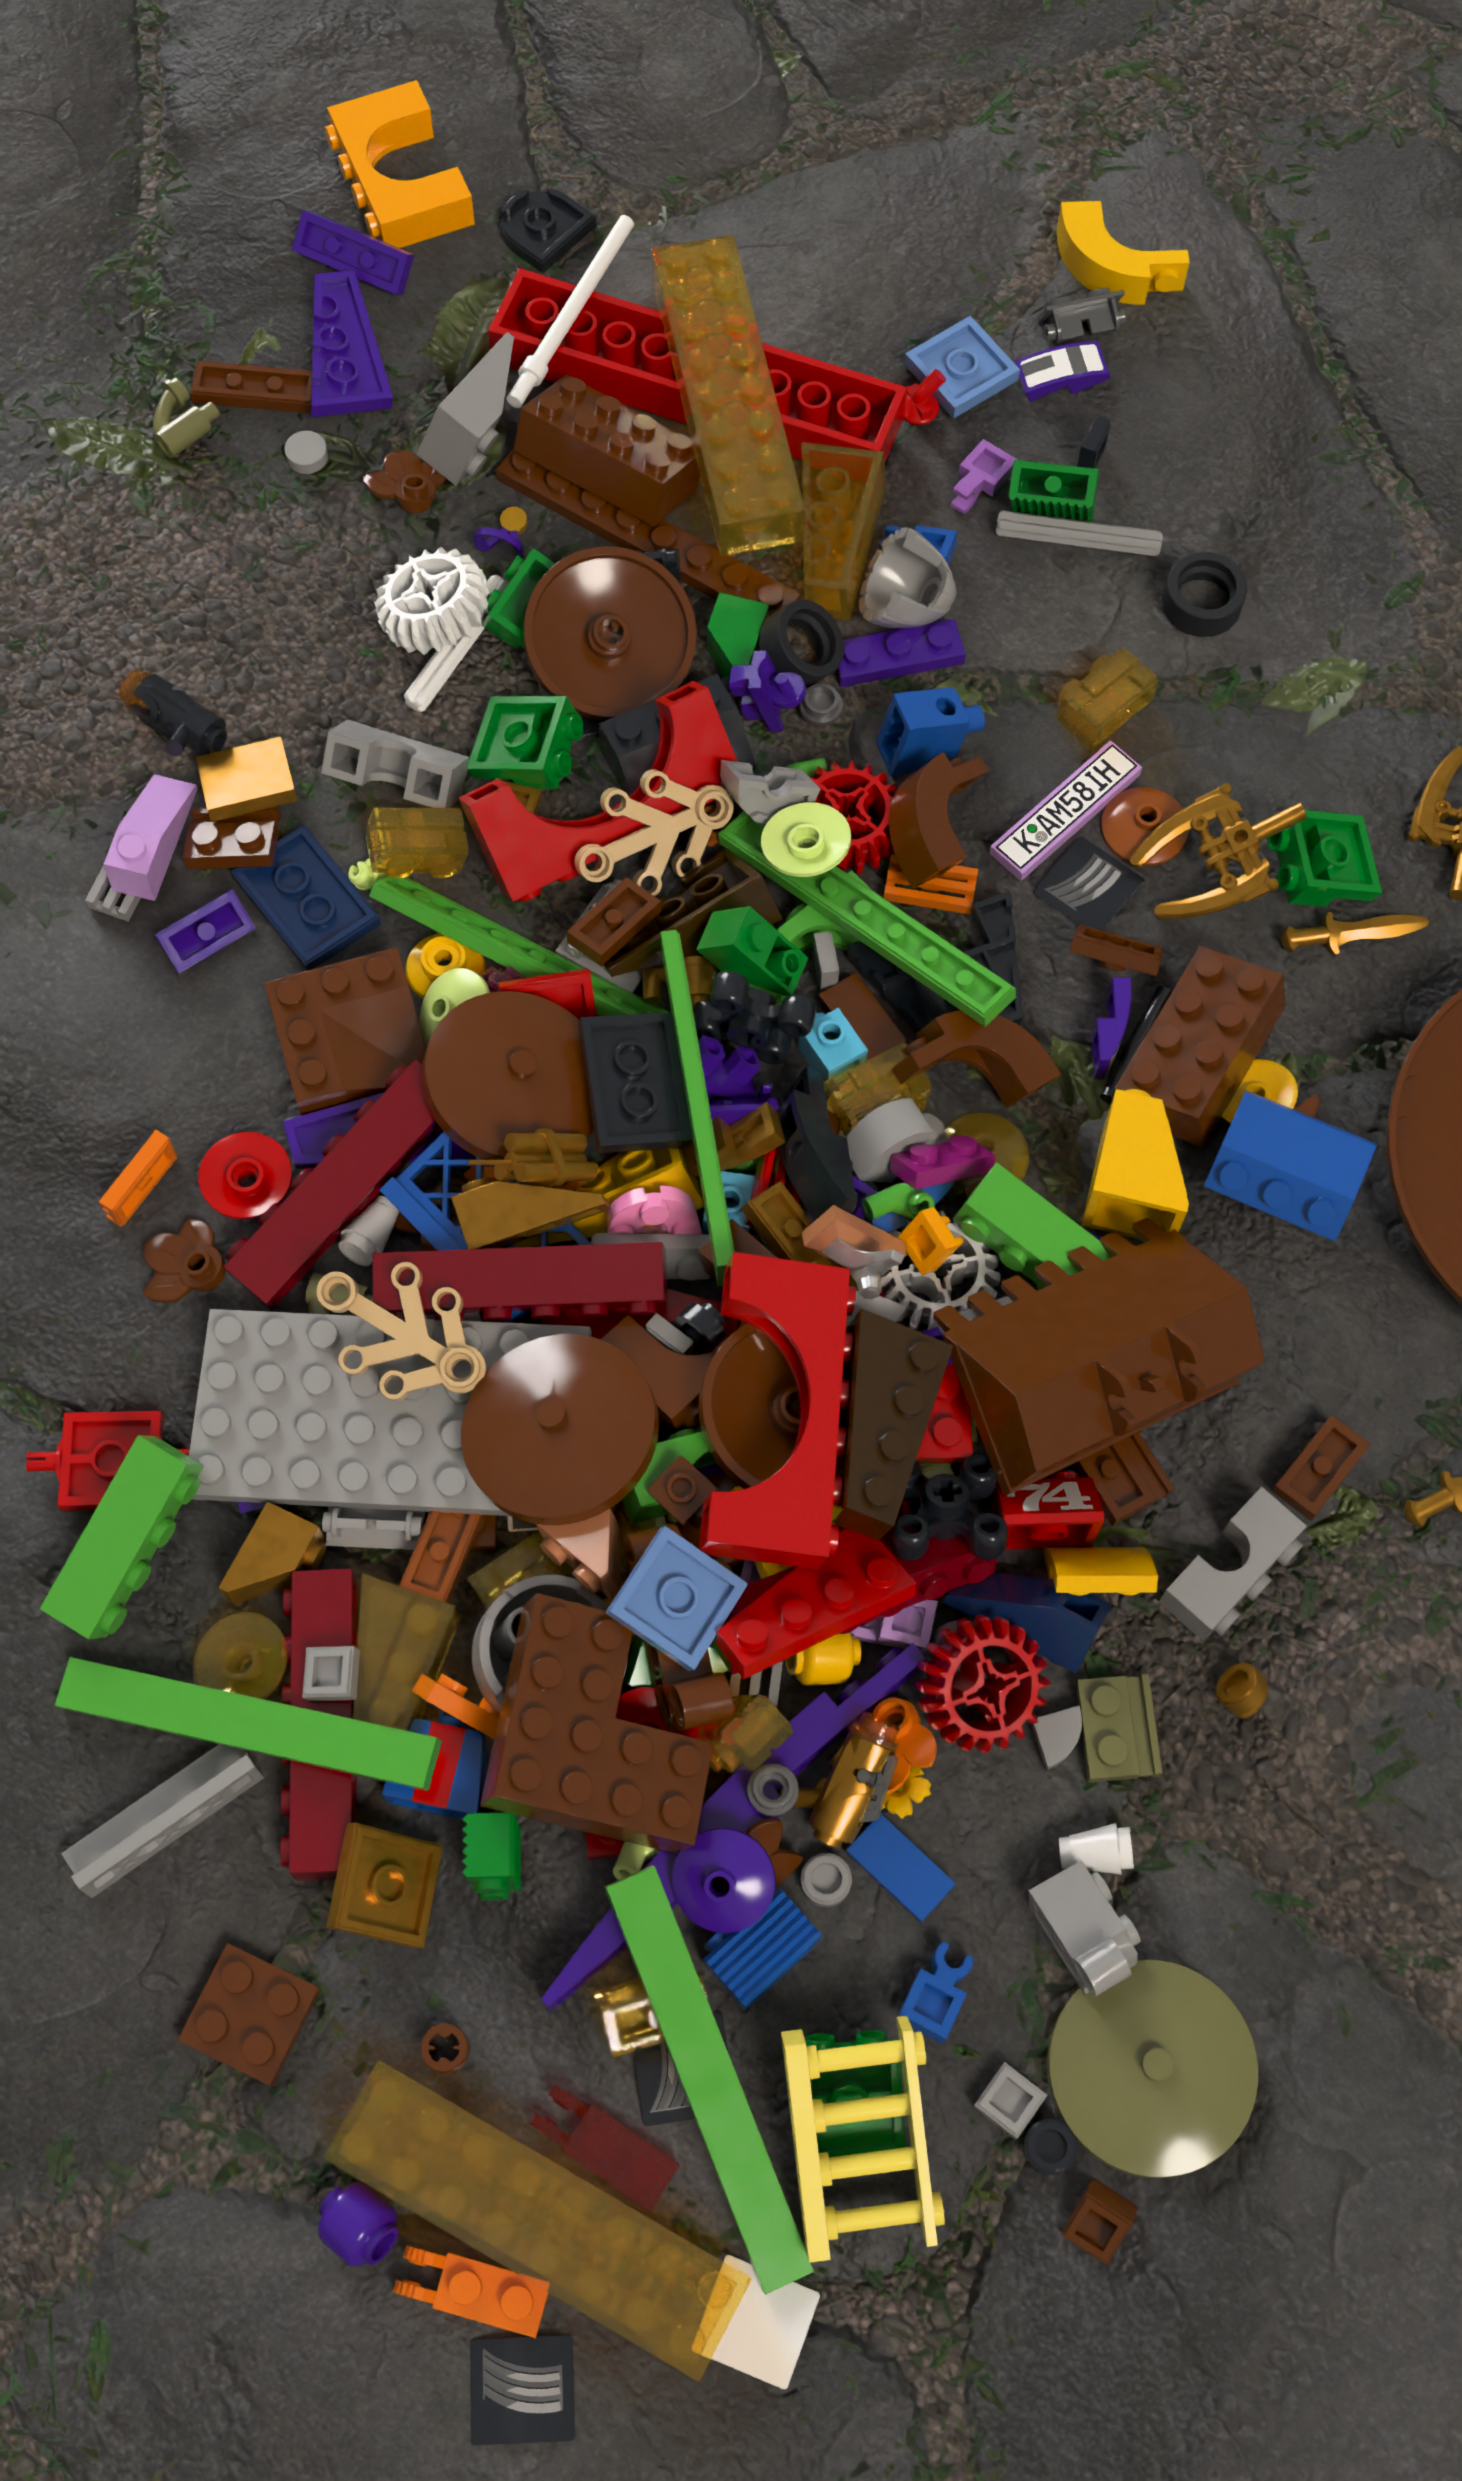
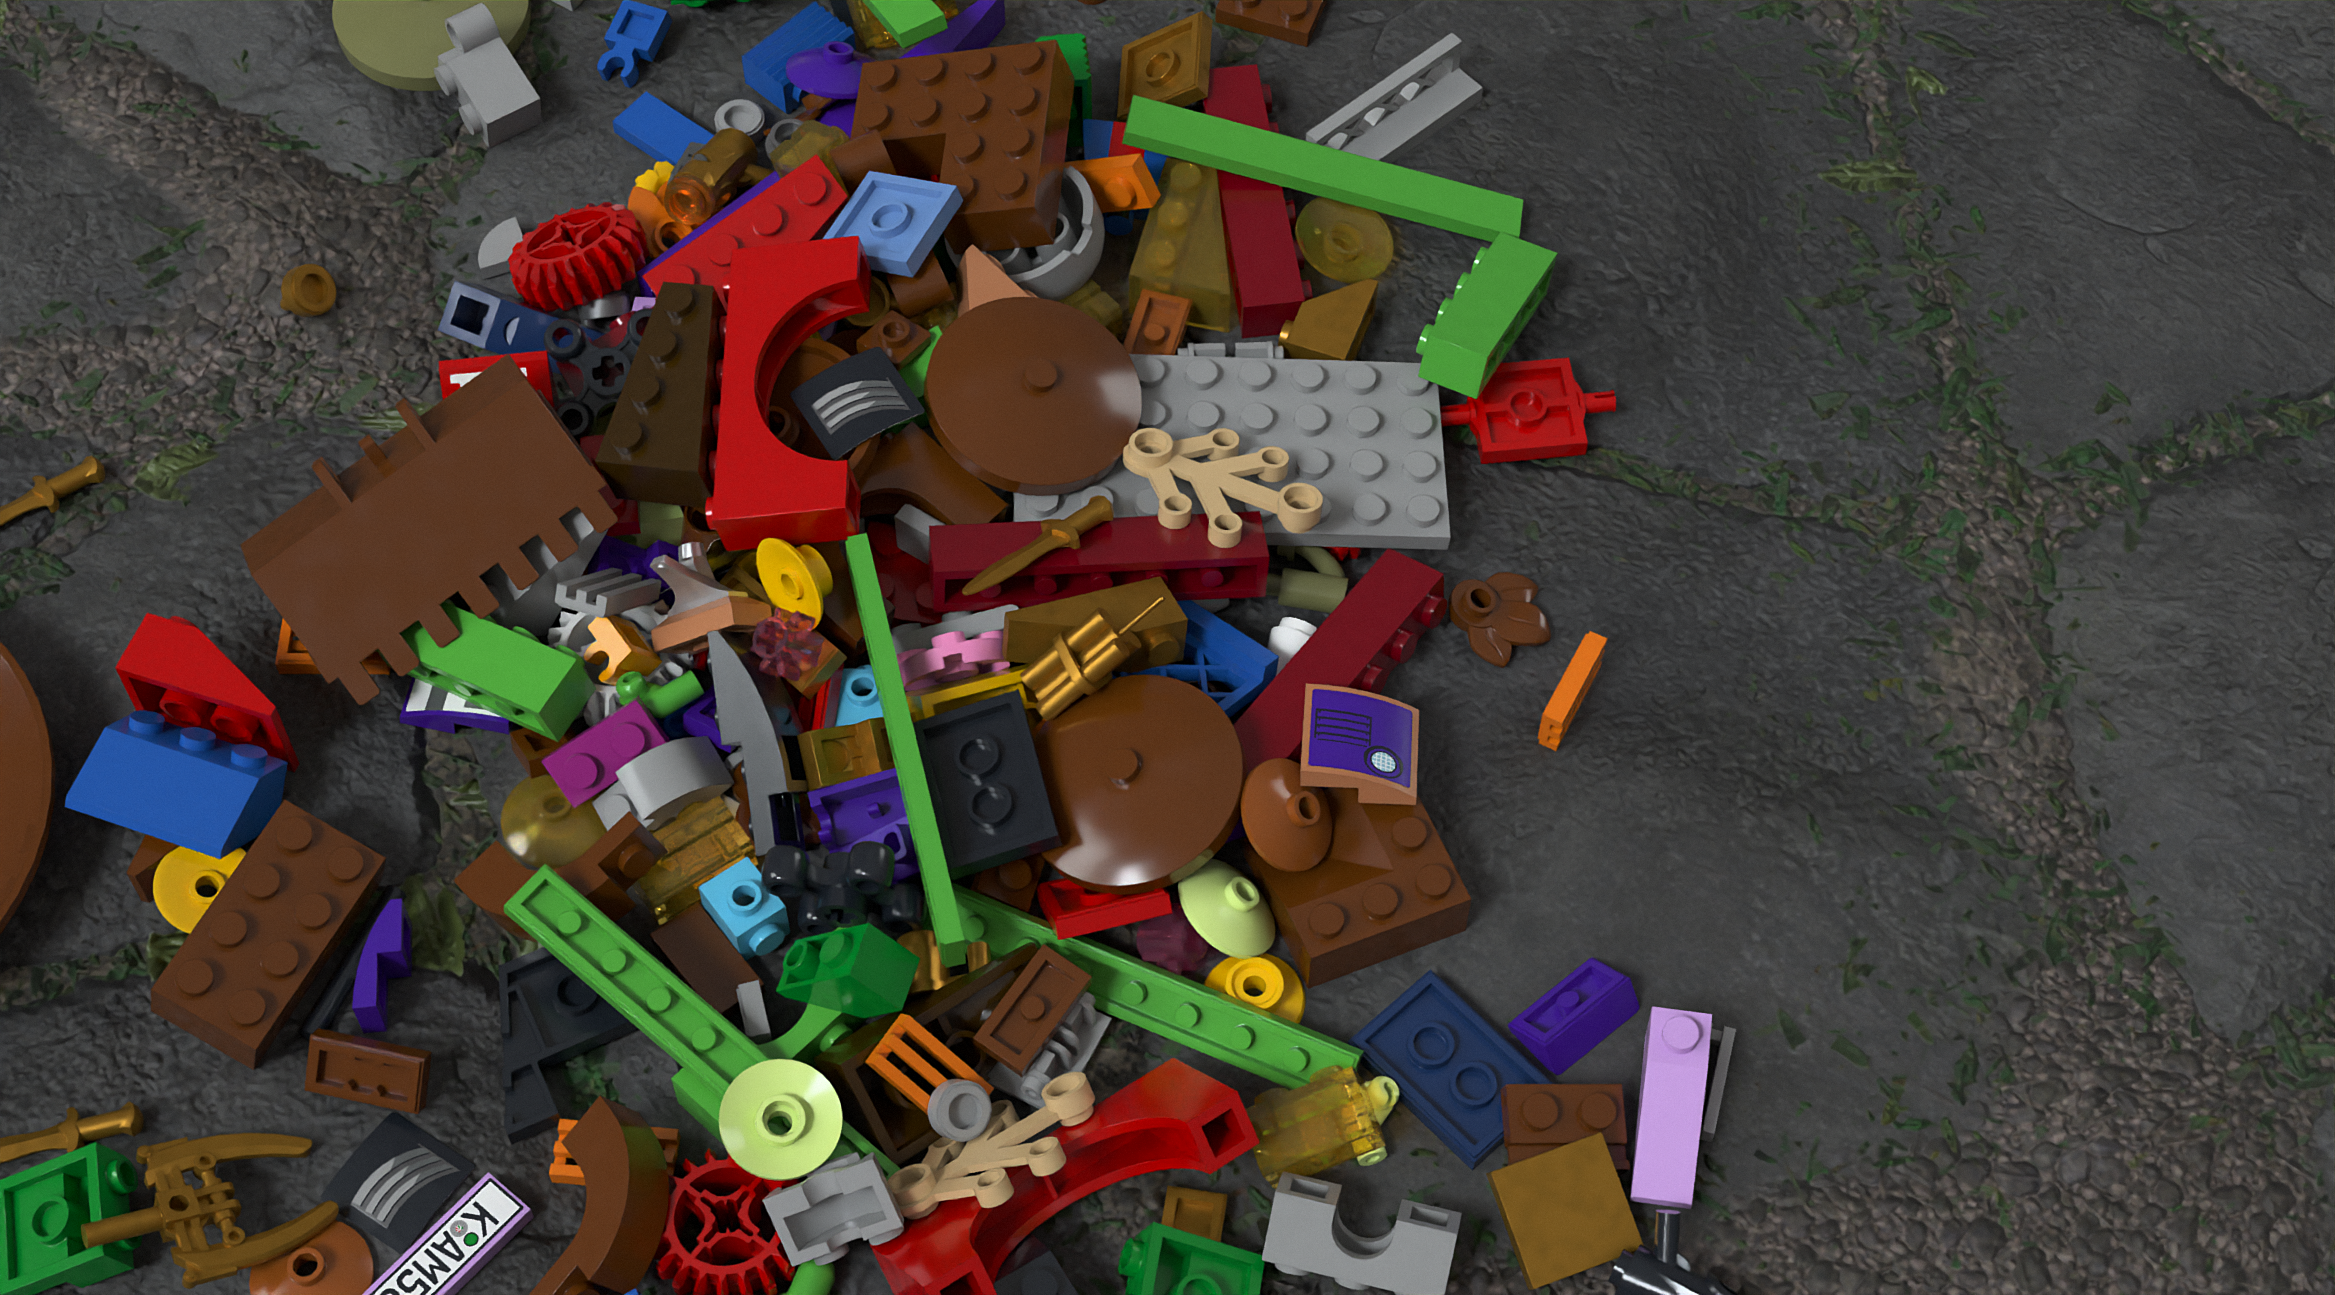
camera: 175 degrees right, 10 degrees down
red dish [198,1132,292,1220] -> none
light grey tile [302,1646,360,1701] -> none
black plate [672,1302,727,1355] -> none
yellow slope [1044,1547,1158,1596] -> none
white cone [1059,1823,1134,1875] -> none
olive plate [1075,1674,1162,1783] -> none
yellow slope [1081,1089,1189,1240] -> none
light grey arch [1159,1486,1306,1642] -> none
reddish brown plate [1272,1415,1371,1521] -> none
none -> red slope [115,613,300,773]
none -> light grey tile [554,567,661,618]
none -> clear pink gear [750,607,824,681]
none -> yellow piece [756,538,833,631]
none -> black sticker [790,347,925,460]
none -> orange tile [865,1014,994,1115]
none -> light grey tile [928,1079,992,1142]
none -> pearl gold sword [962,495,1114,596]
none -> dark orange dish [1240,758,1332,873]
none -> slope [1300,683,1419,805]

